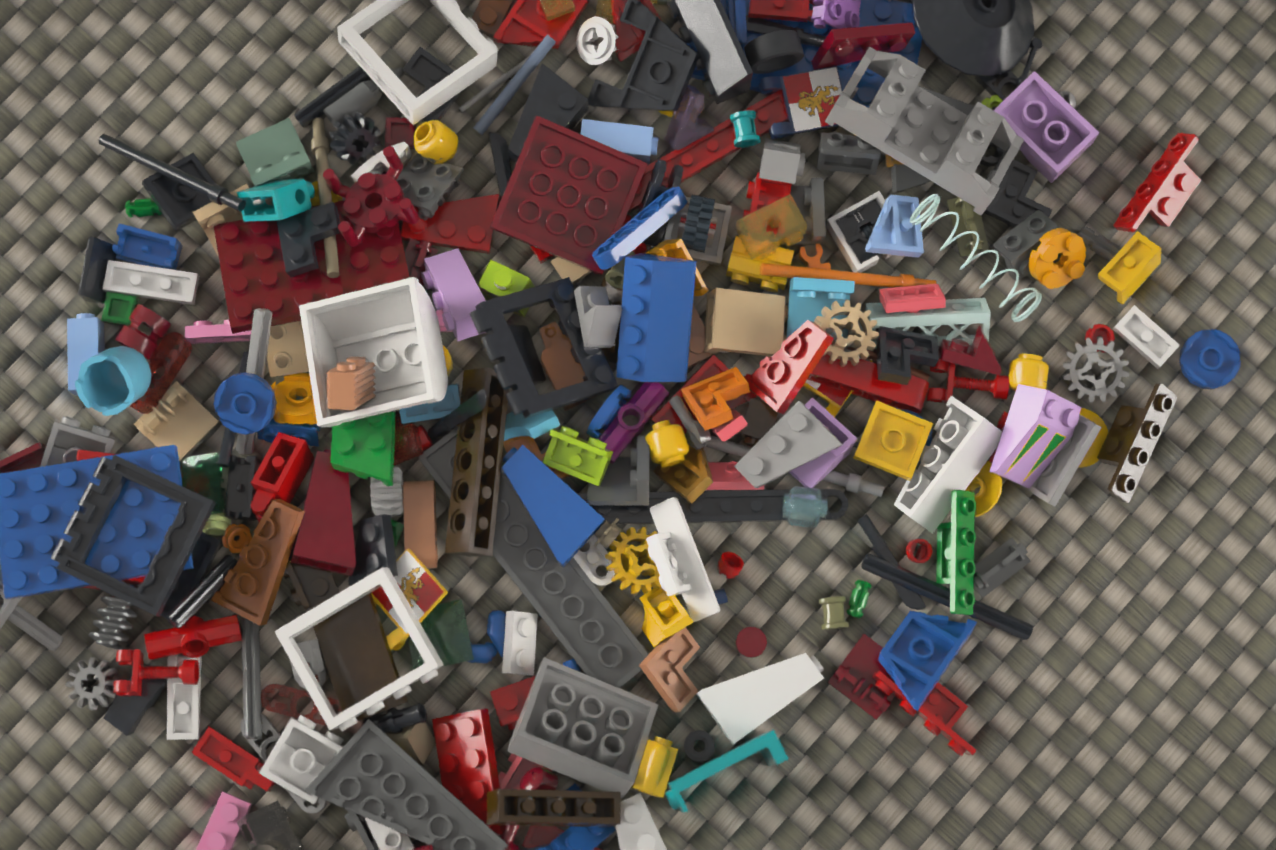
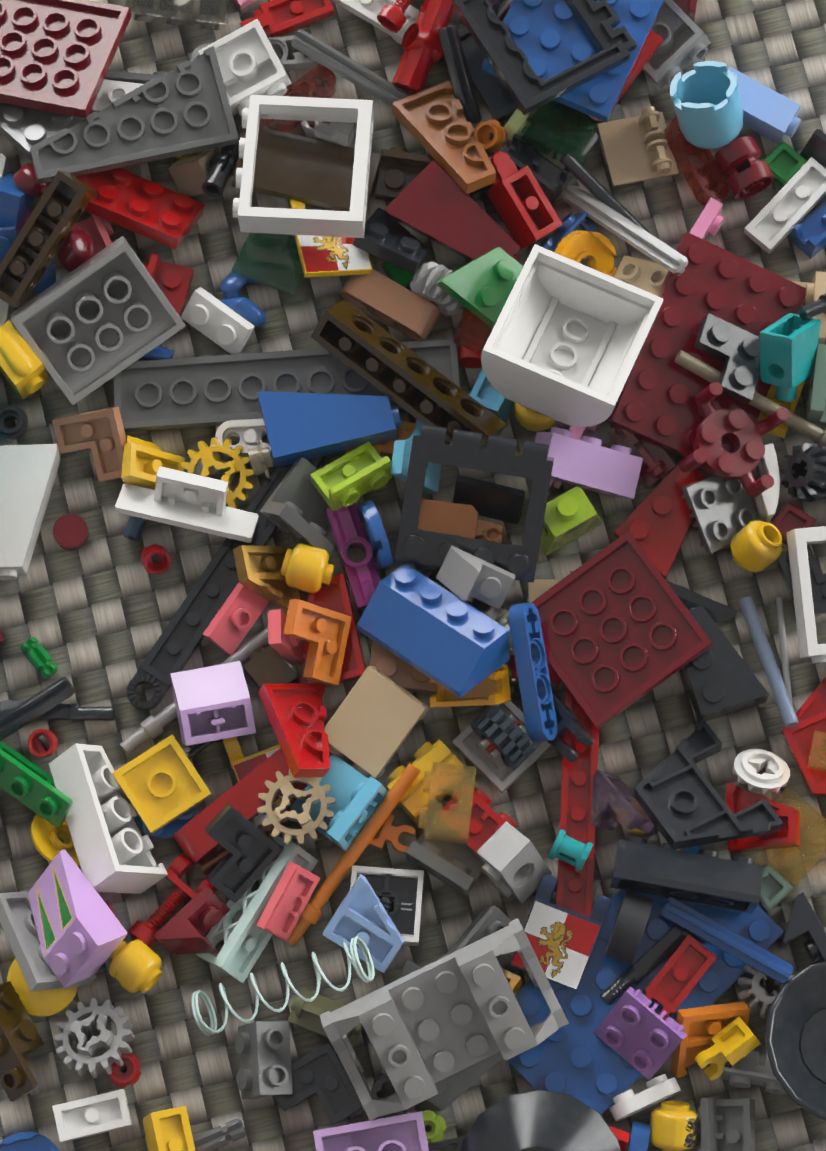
camera: 130 degrees right, 5 degrees down
blue tile [214,372,277,435] -> none
nougat brick [327,357,376,410] -> none
black piece [427,388,486,439] -> none
light blue brick [580,119,659,164] -> none
dark grey bar [669,395,711,450] -> none
light grey wing [734,401,843,488] -> none
clear light blue head [782,486,828,527] -> none
dark red wing [811,22,916,70] -> none
olive bush [818,596,849,630] -> none
light orange plate [1029,228,1086,289] -> none

